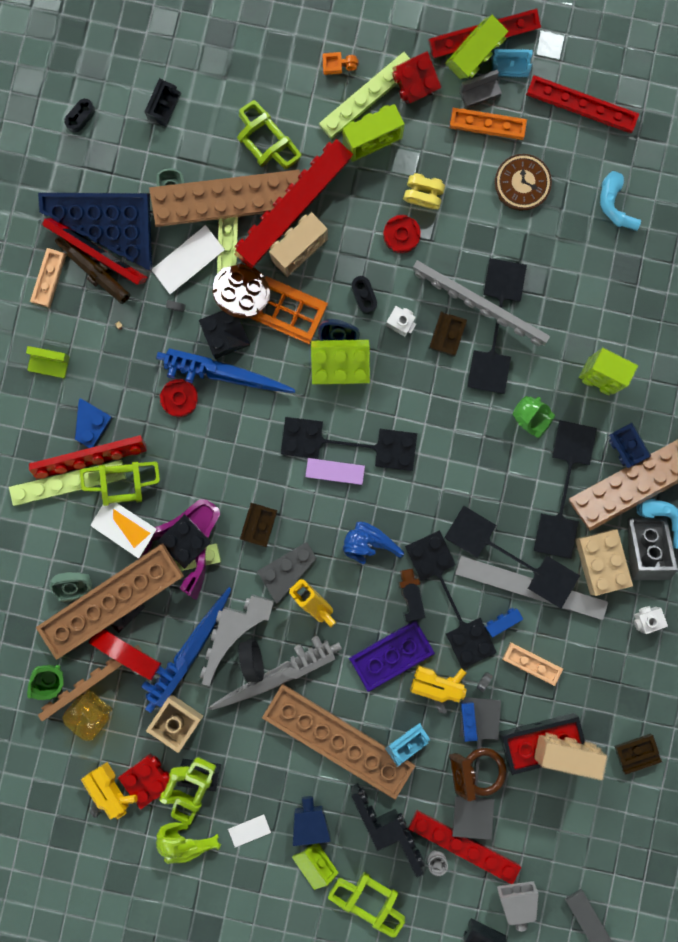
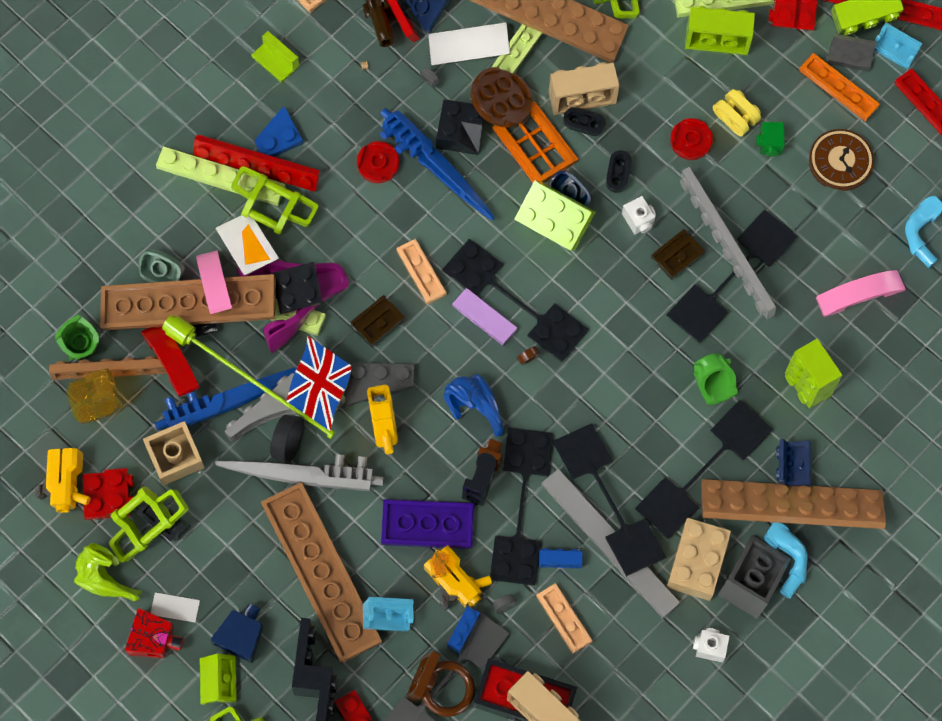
camera: 30 degrees right, 15 degrees down
red brick [234,139,354,270] -> none
none -> red torso [125,608,184,658]
none -> flag [162,315,351,439]
none -> bright pink slope [196,250,232,314]
none -> light nougat tile [396,239,447,305]
none -> clear yellow piece [430,549,450,578]
none -> reddish brown tile [517,346,539,365]
none -> black plate [563,107,606,136]
none -> green brick [756,122,785,157]
none -> bright pink slope [816,270,906,317]

